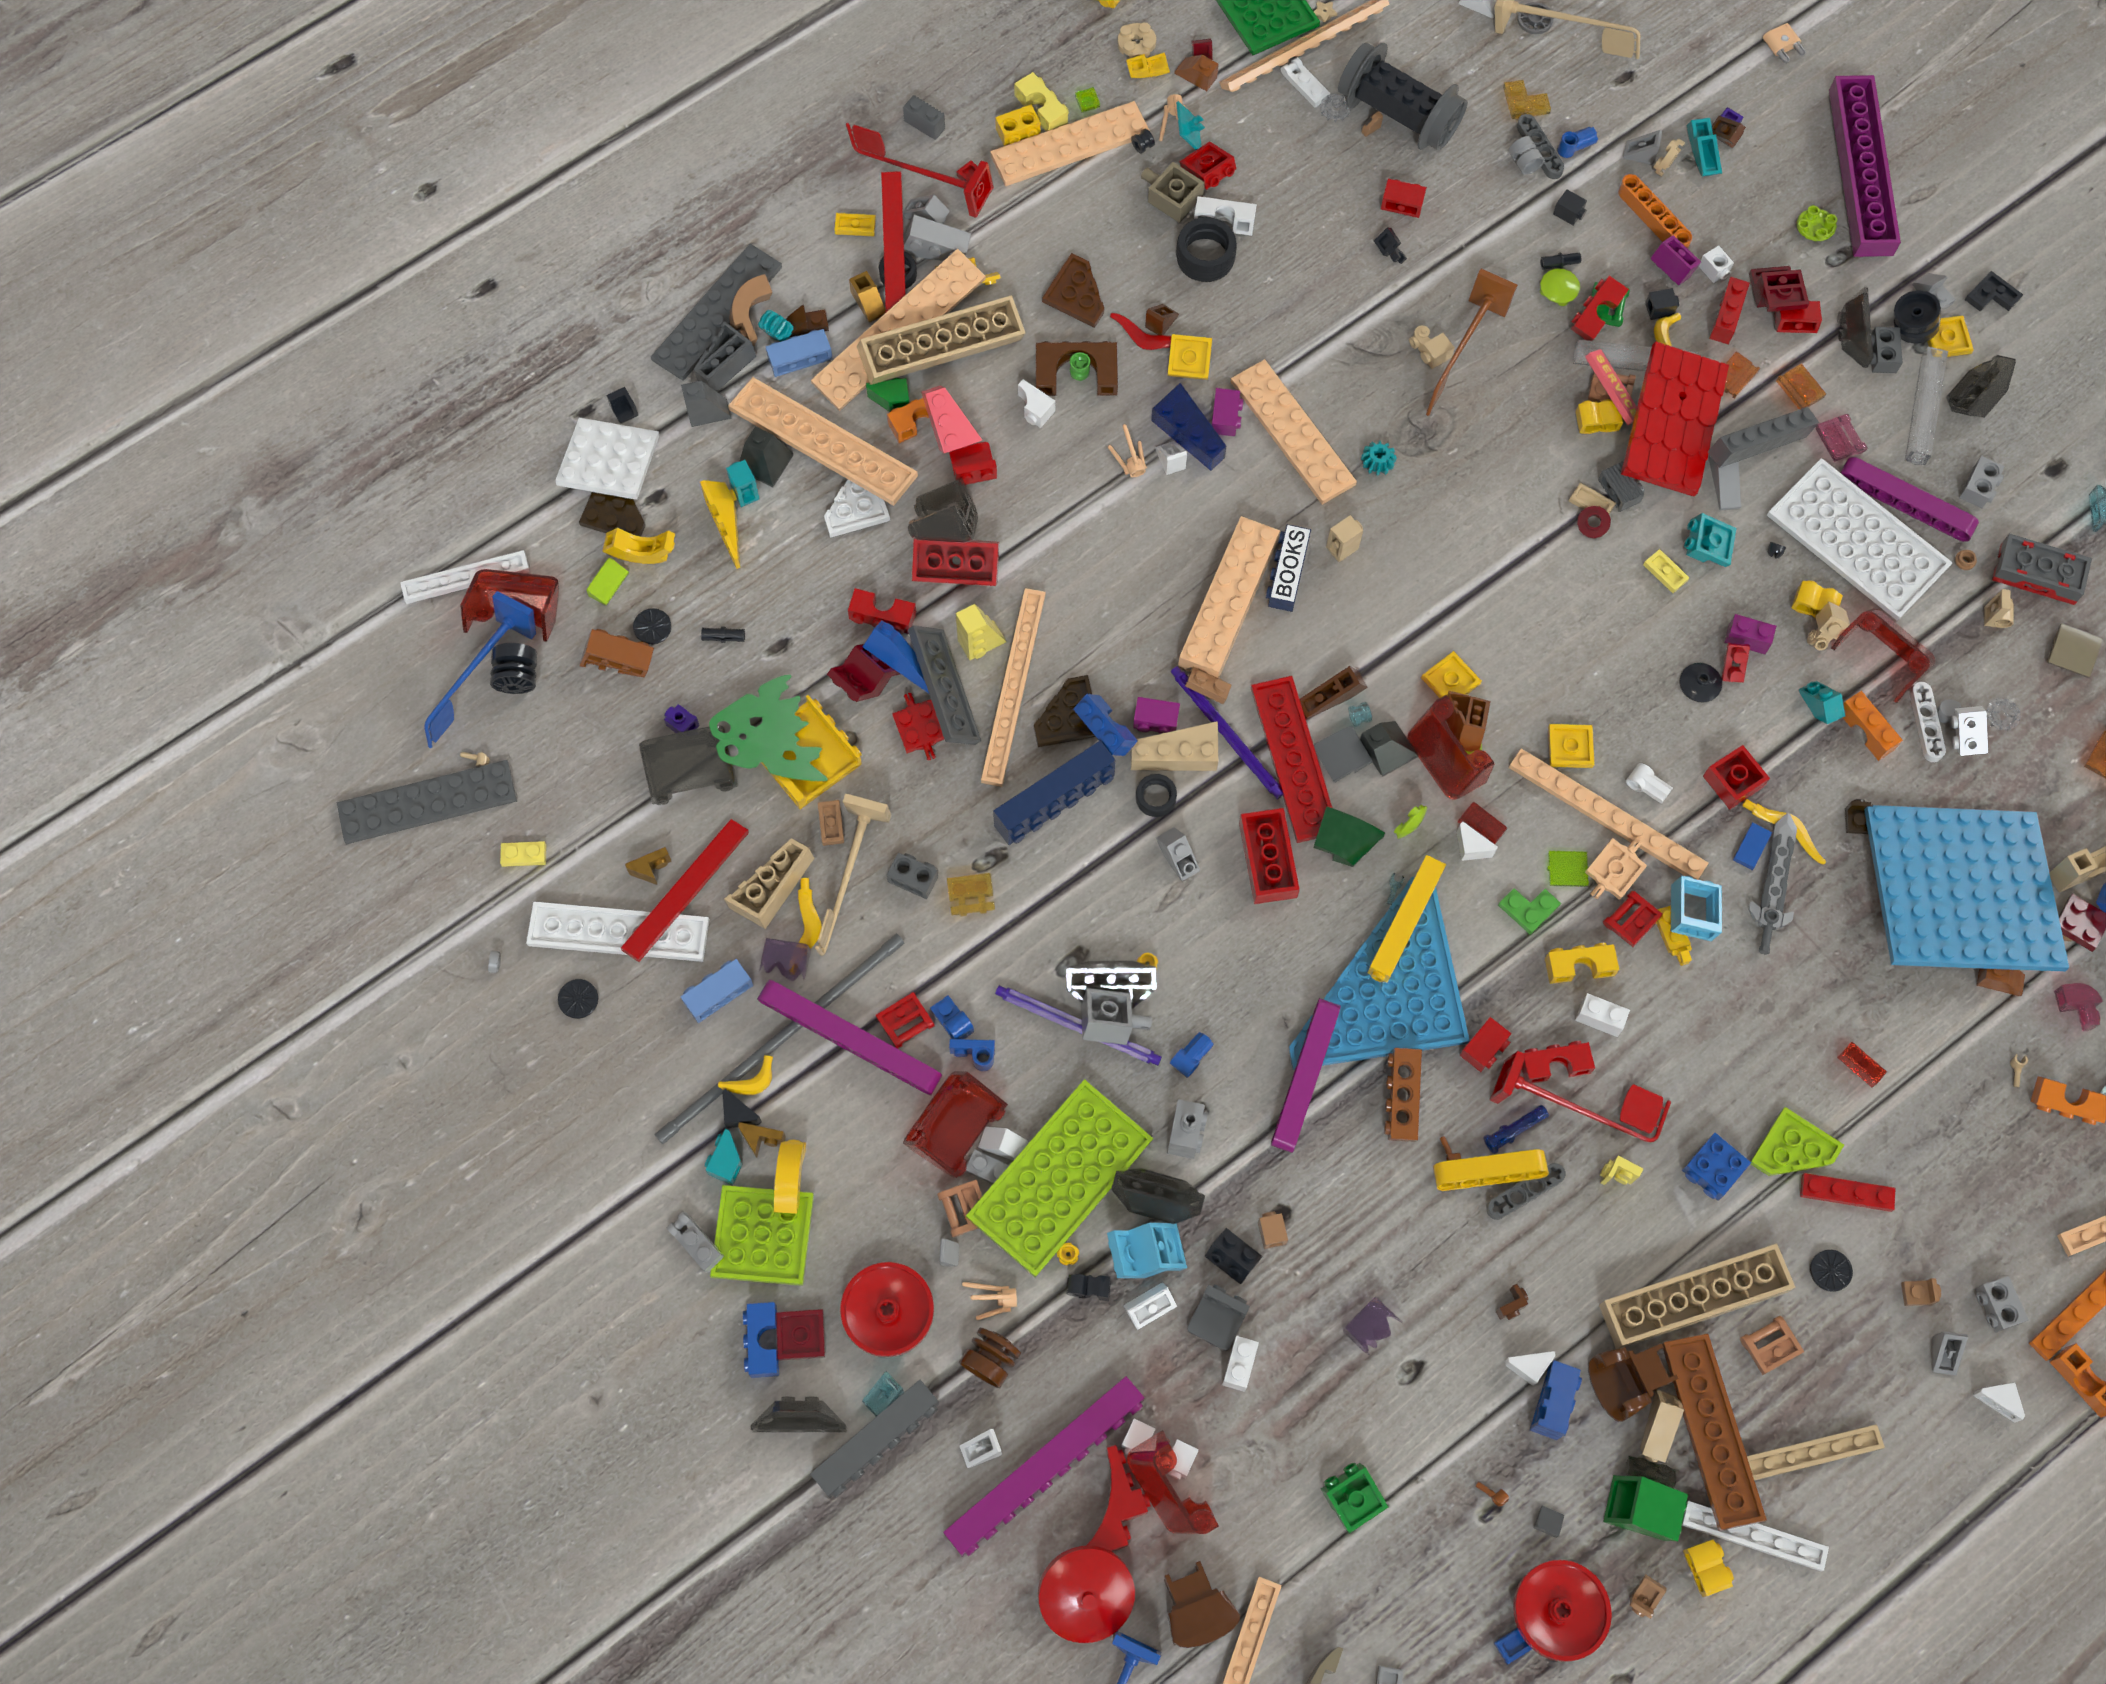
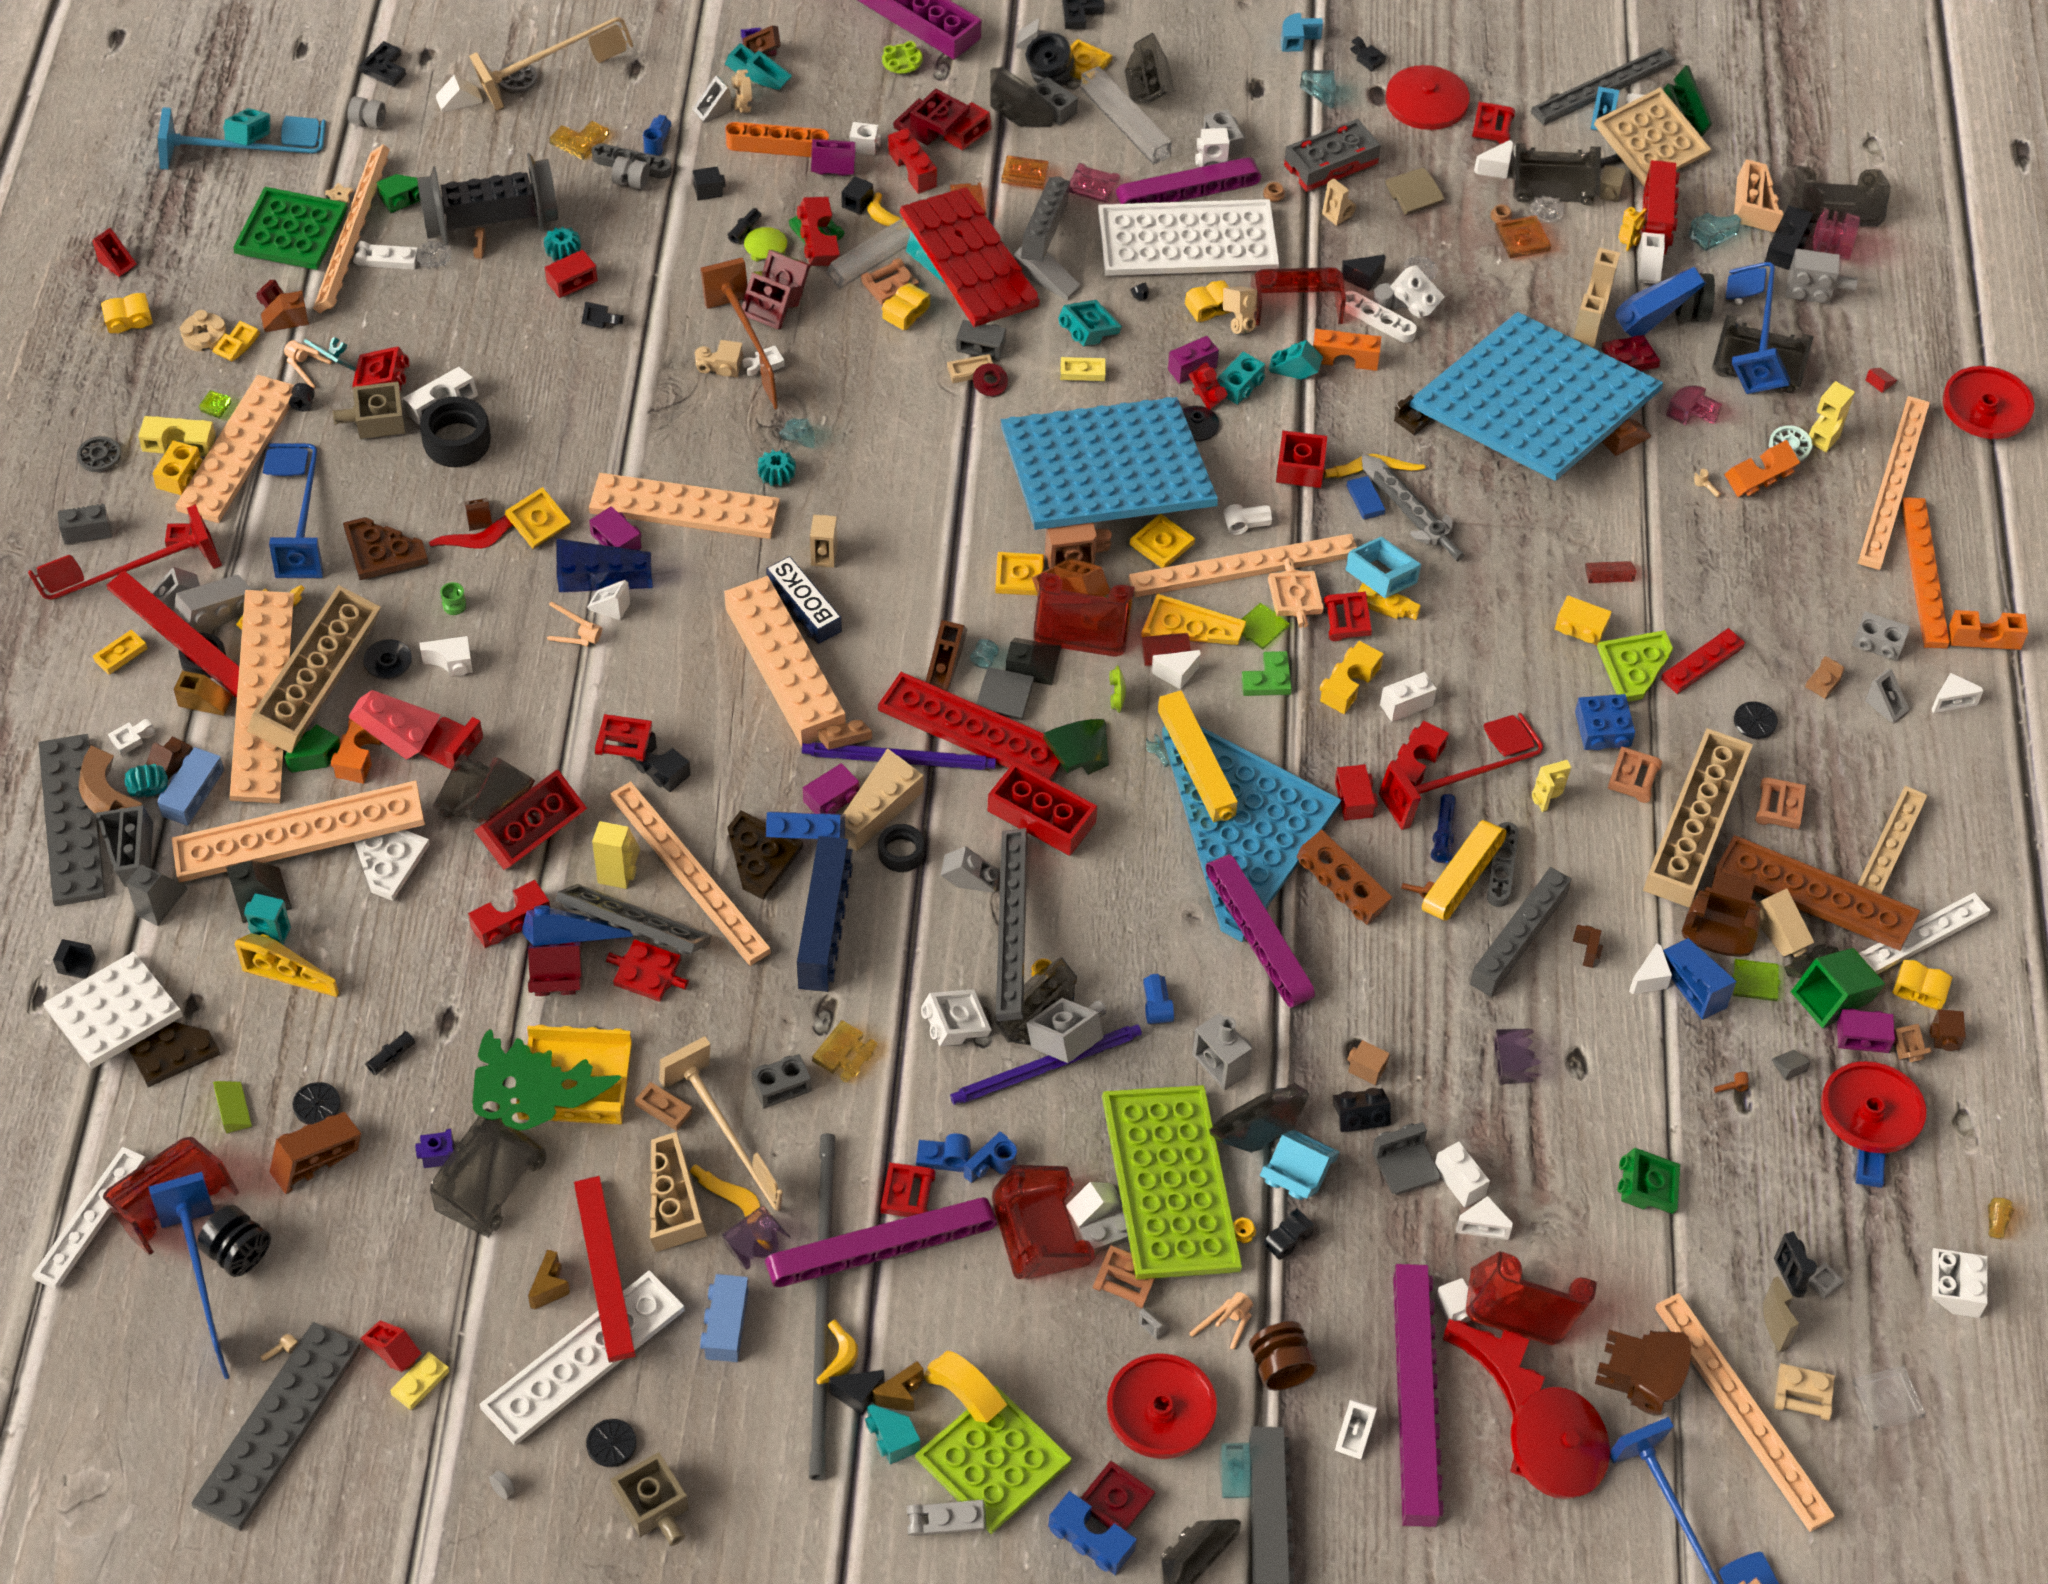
camera: 50 degrees left, 15 degrees down
yellow arch [602,528,675,564] -> none
reddish brown arch [1036,341,1118,396] -> none
white slope [1123,1283,1177,1330] -> none
coral tile [1585,349,1637,425] -> none
none -> dark grey wheel [77,436,121,472]
none -> white plate [108,718,156,756]
none -> blue piece [263,443,324,578]
none -> red arch [360,1320,422,1372]
none -> black dish [363,639,412,679]
none -> green slope [376,174,421,213]
none -> teal gear [544,226,581,261]
none -> red plate [595,714,653,762]
none -> dark tan brick [610,1452,689,1546]
none -> black arch [618,731,691,792]
none -> dark red bracket [742,250,811,329]
none -> white plate [742,346,785,376]
none -> clear light blue plate [779,418,815,448]
none -> white plate [921,989,991,1046]
none -> dark grey plate [996,828,1028,1021]
none -> dark azure plate [1001,397,1218,530]
none -> nougat hinge [1045,522,1112,569]
none -> yellow wing [1141,594,1246,645]
none -> white brick [1195,128,1229,167]
none -> teal brick [1217,351,1265,405]
none -> black slope [1341,254,1386,291]
none -> white slope [1456,1196,1512,1240]
none -> dark grey brick [1470,866,1572,997]
none -> yellow brick [1554,595,1612,646]
none -> nougat plate [1607,747,1662,803]
none -> clear neon green piece [1731,958,1781,1002]
none -> black plate [1774,1231,1817,1298]
none -> magenta brick [1837,1009,1895,1053]
none -> reddish brown brick [1929,1009,1966,1051]

